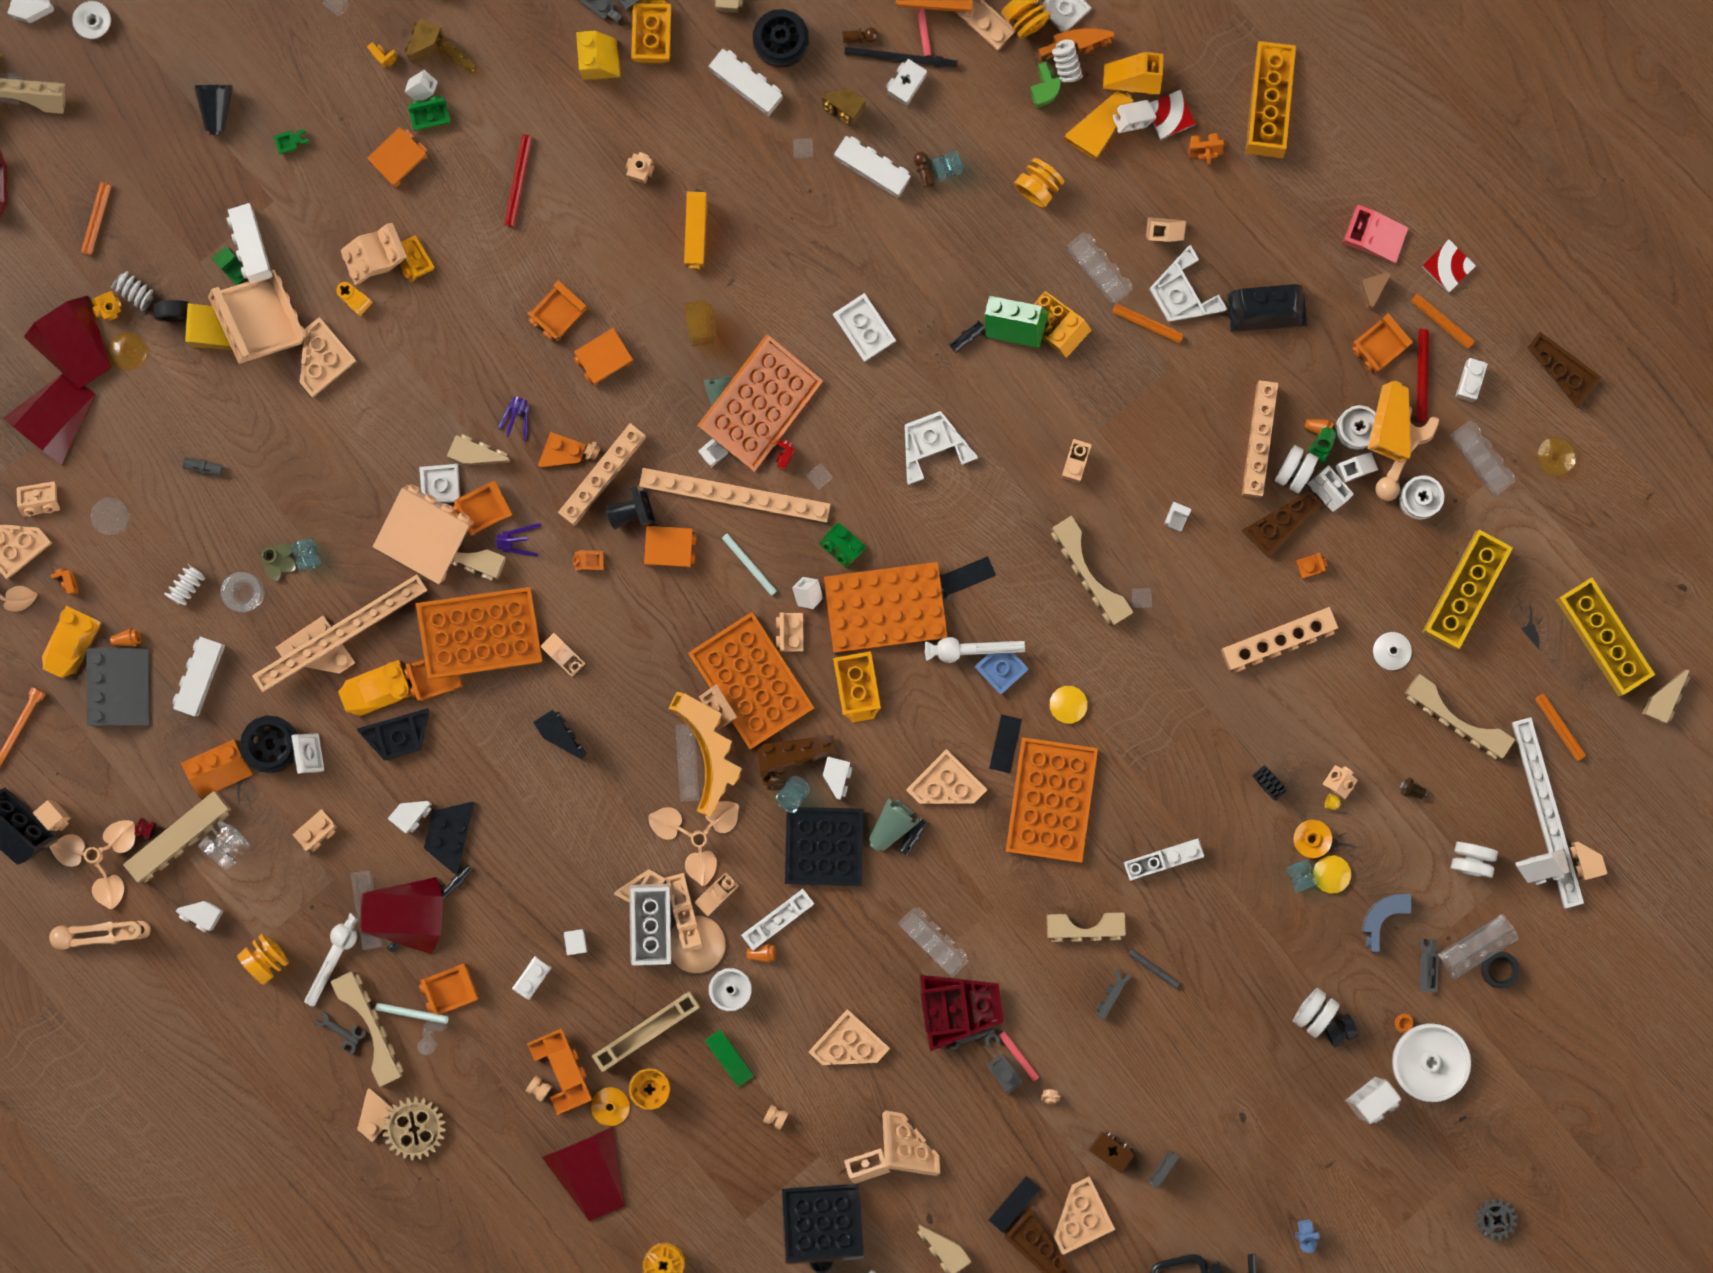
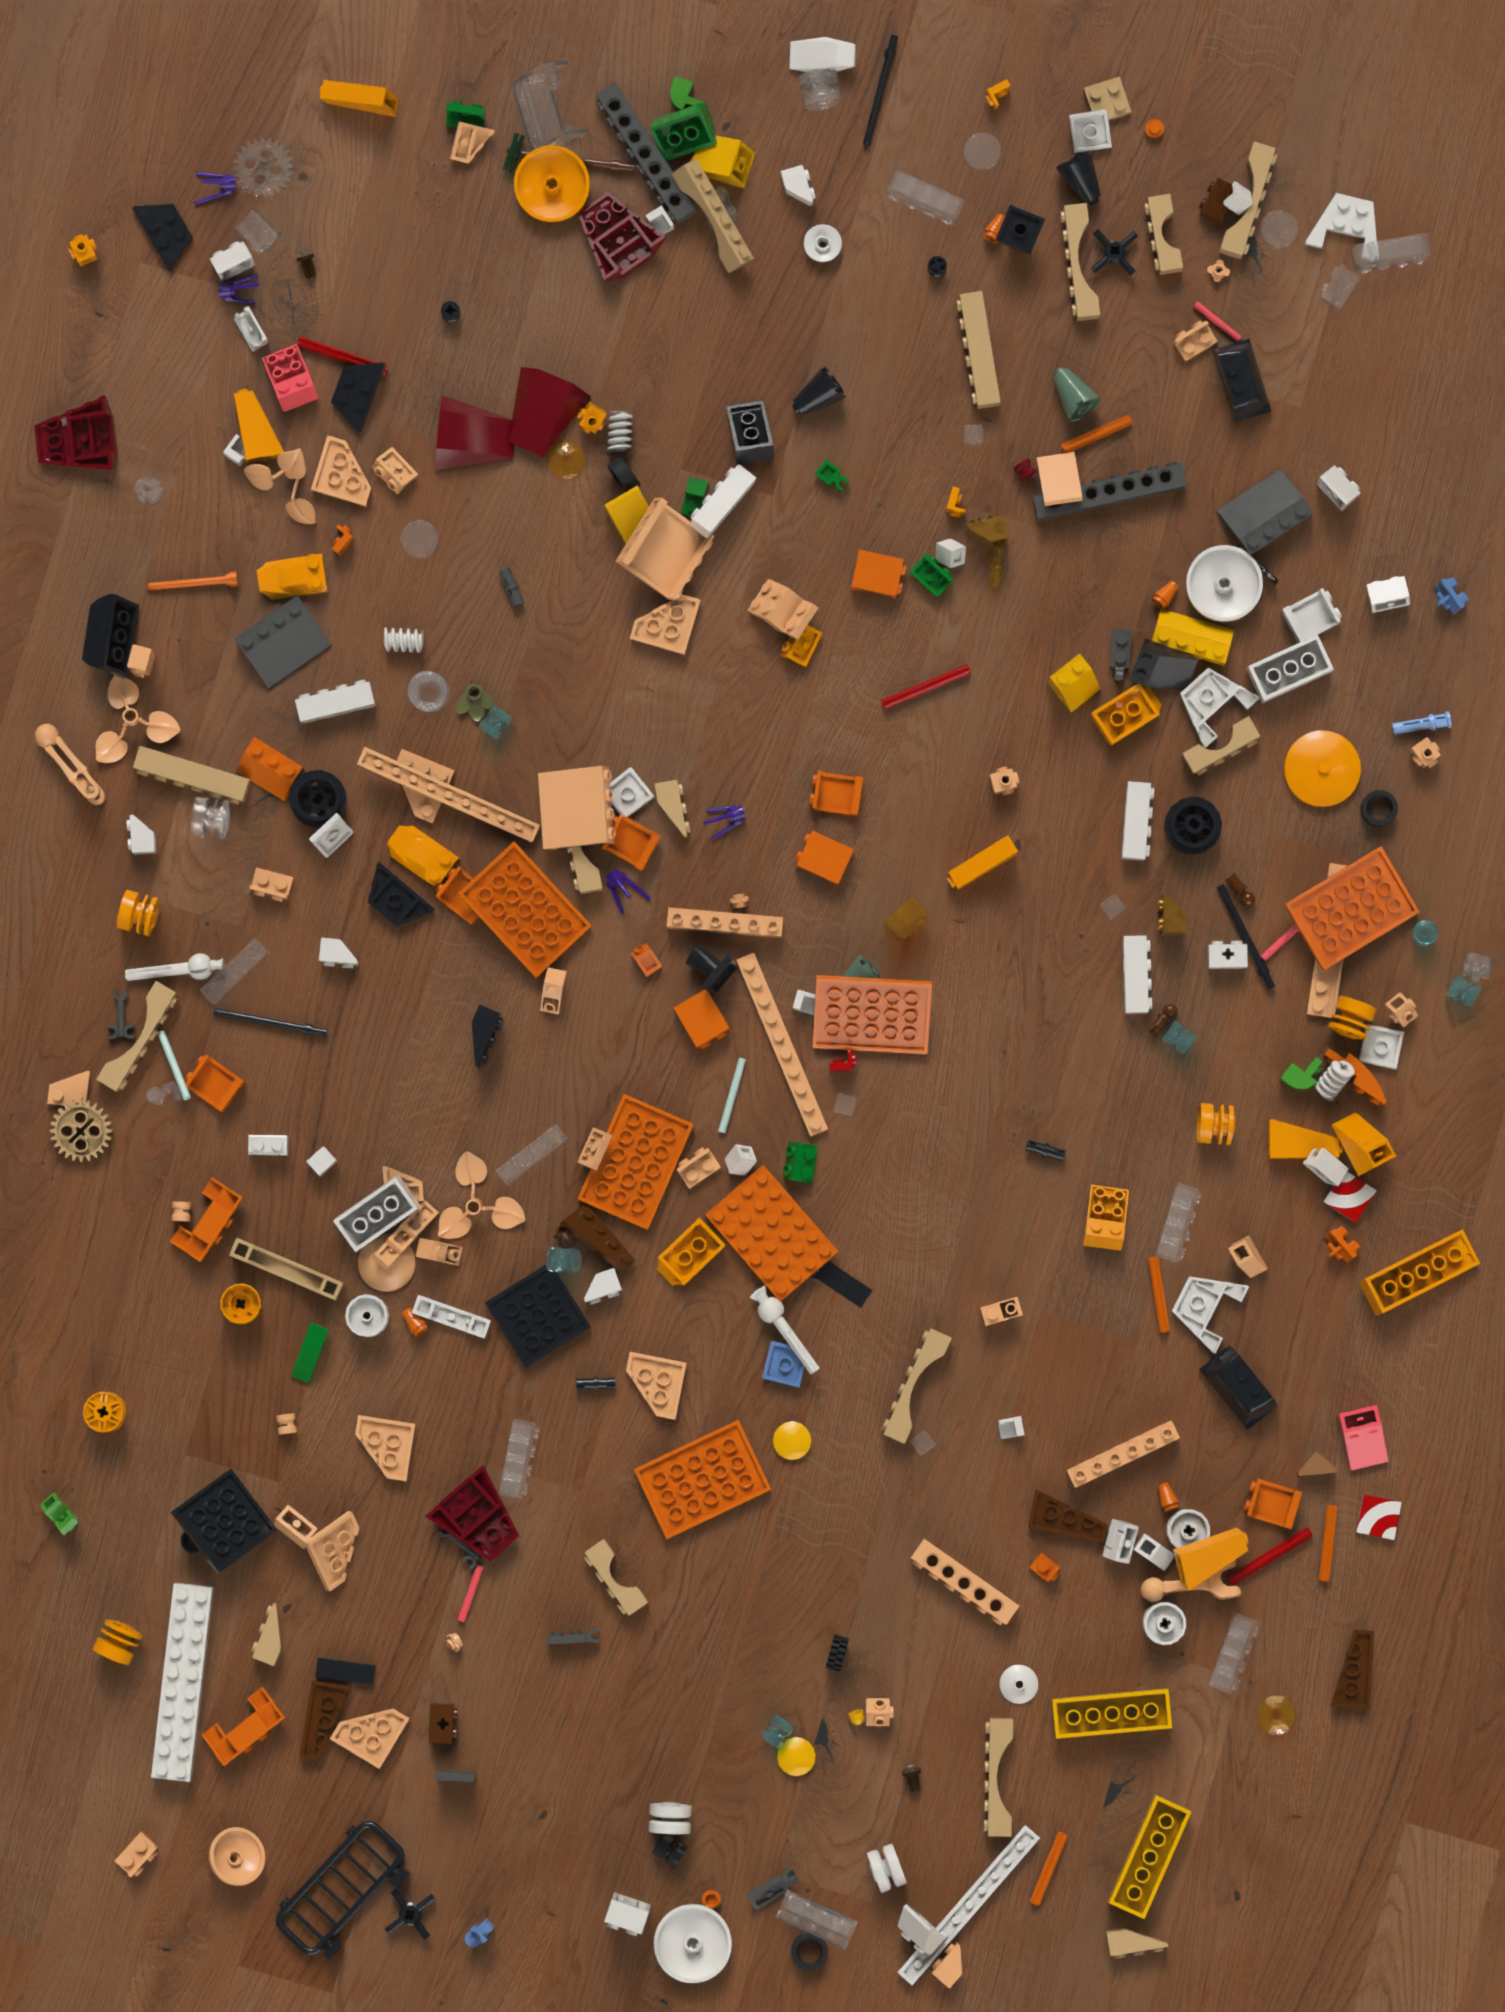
camera: 60 degrees right, 0 degrees up
orange axle [81,182,111,256] -> none
orange cone [110,628,141,647] -> none
dark red wheel [134,817,156,841] -> none
light orange piece [336,282,373,317] -> none
dark red wedge [359,877,443,954] -> none
black wing [424,802,475,875] -> none
orange wing [538,432,587,468] -> none
dark red wedge [542,1127,625,1221] -> none
light orange dish [591,1087,630,1126] -> none
light orange arch [668,692,742,817] -> none
white plate [833,293,896,362] -> none
sand green cone [869,797,920,851] -> none
white wing [905,411,978,485] -> none
green slope [985,296,1049,348] -> none
dark grey torso [986,1053,1023,1095] -> none
black sticker [989,714,1022,773] -> none
white slope [1124,838,1205,880] -> none
flat silver bar [1128,949,1180,989] -> none
white wheel [1275,445,1318,494] -> none
light orange dish [1293,820,1332,858] -> none
green piece [1306,427,1336,464] -> none
sand blue arch [1361,894,1411,952] -> none
white brick [1455,358,1488,403] -> none
none -> black slope [726,400,774,465]

